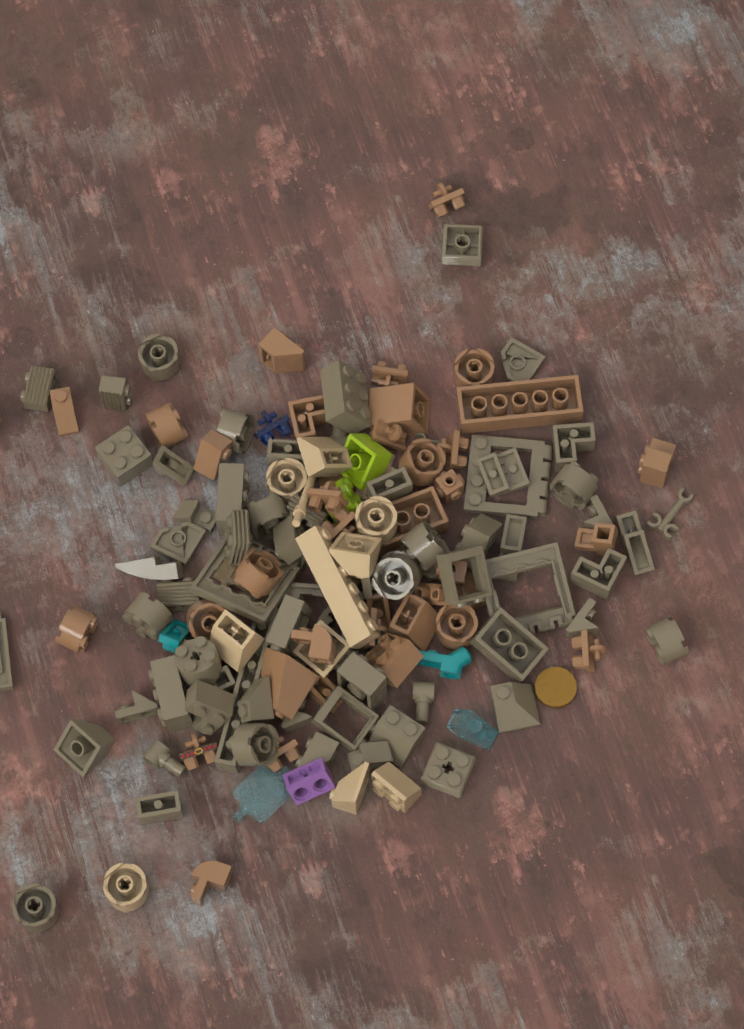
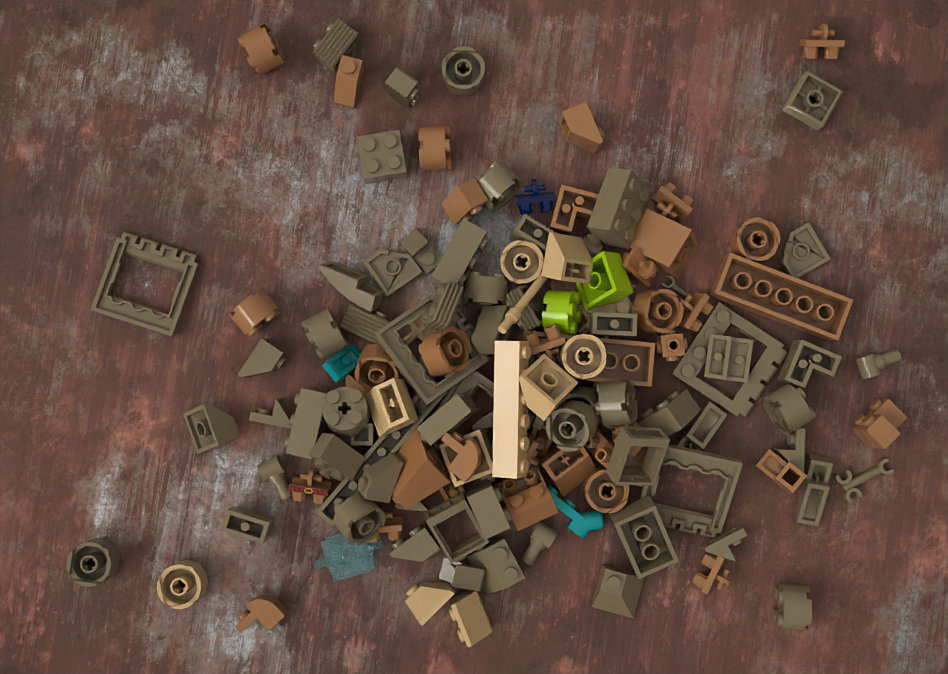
camera: 25 degrees right, 20 degrees up
dark tan slope [152,446,194,485] -> none
medium lavender brick [283,757,336,805] -> none
medium nougat hips [306,481,348,514] -> none
dark tan brick [421,742,475,798] -> none
clear light blue slope [446,709,498,750] -> none
pearl gold tile [535,667,577,709] -> none
dark tan brick [570,548,627,600] -> none
none -> dark tan slope [238,338,287,377]
none -> dark tan pin [855,349,901,379]

